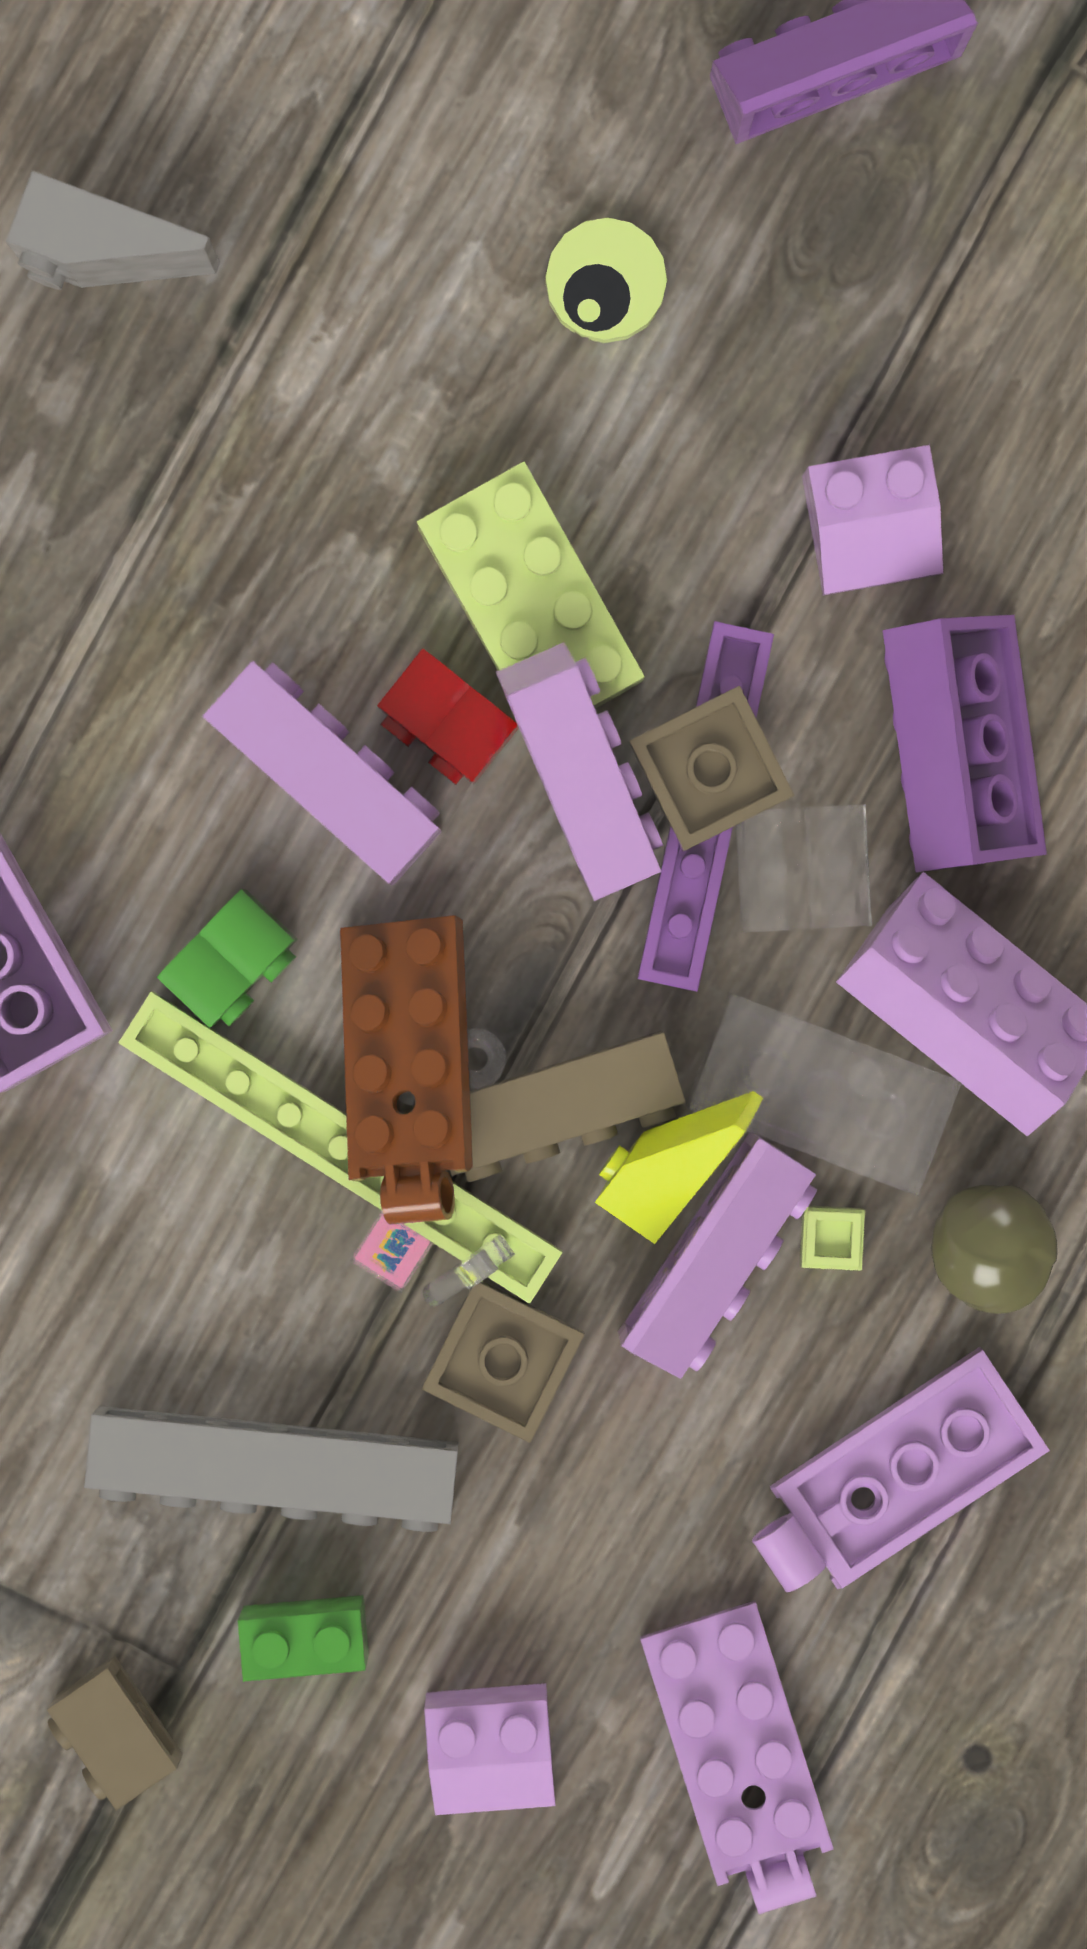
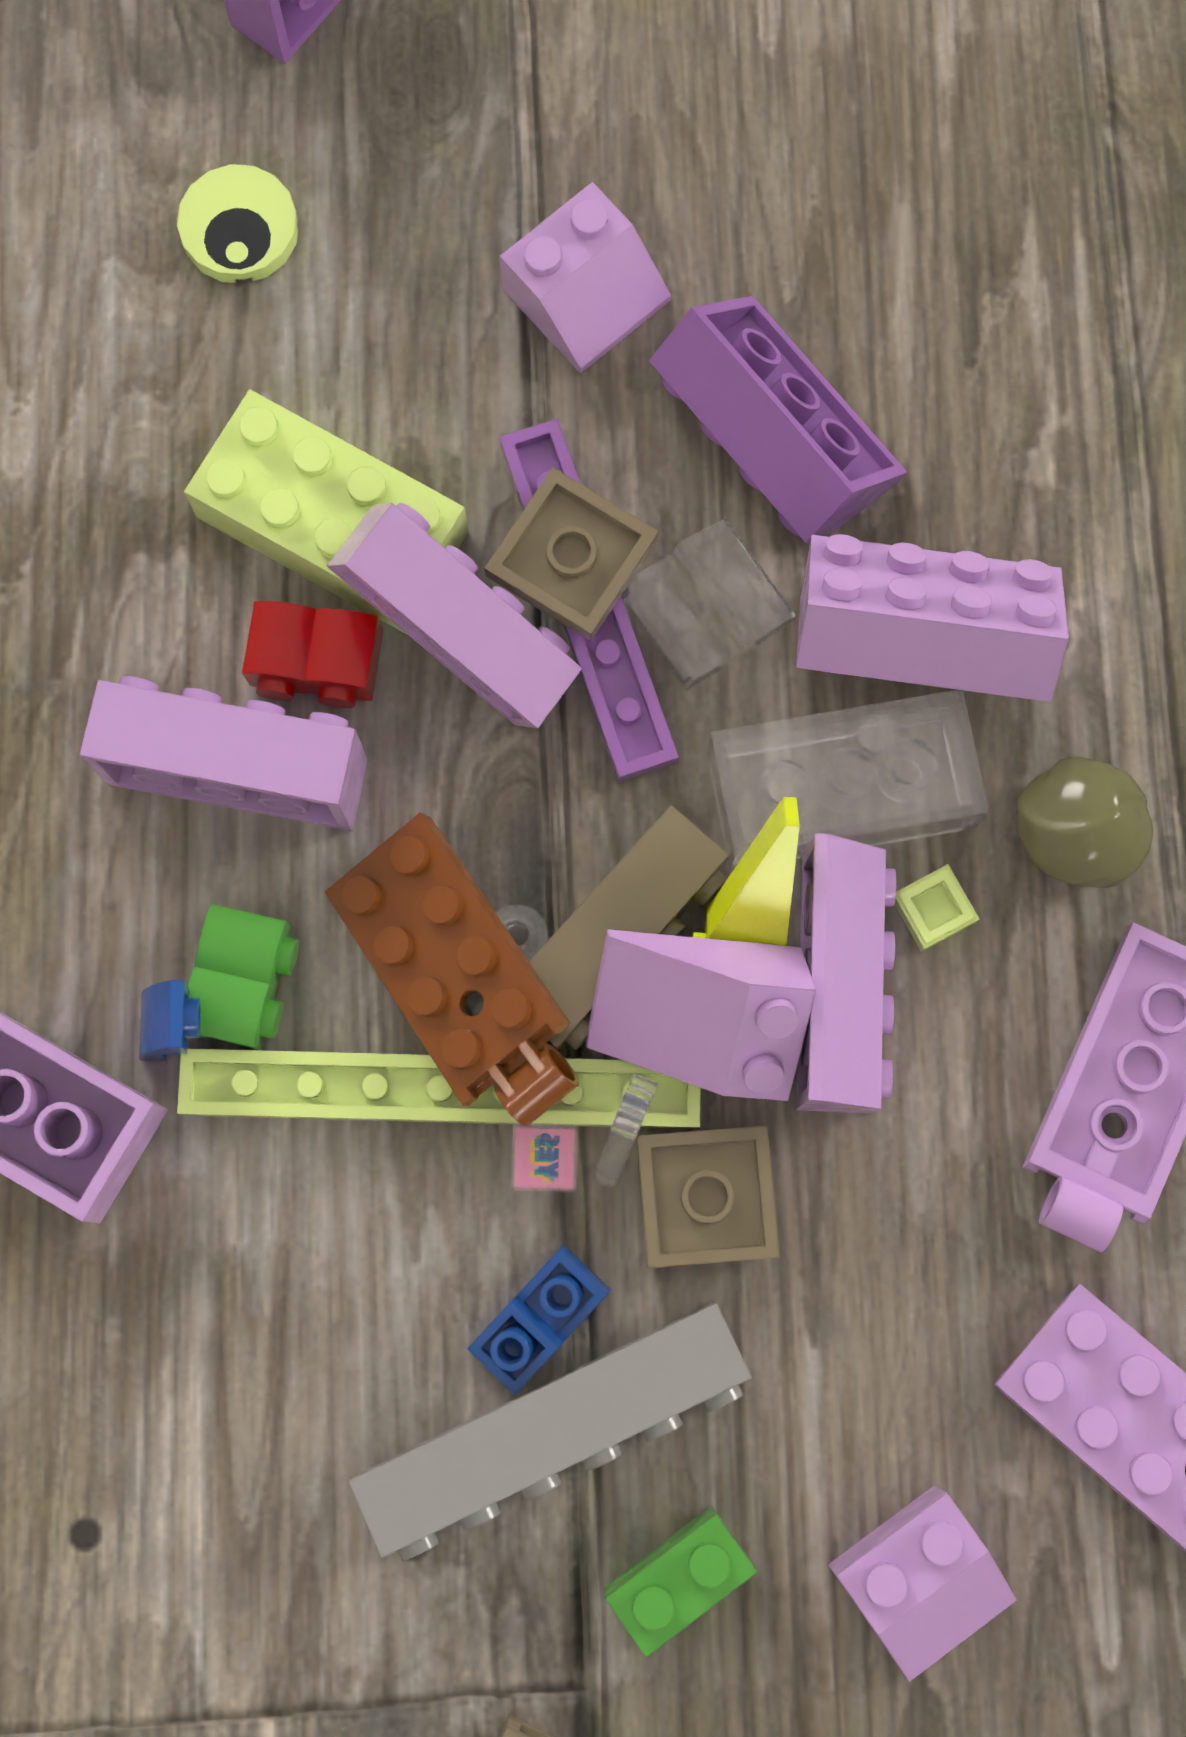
camera: 30 degrees left, 10 degrees down
none -> blue slope [139,980,201,1061]
none -> blue slope [467,1245,611,1395]
none -> lavender slope [586,929,816,1101]

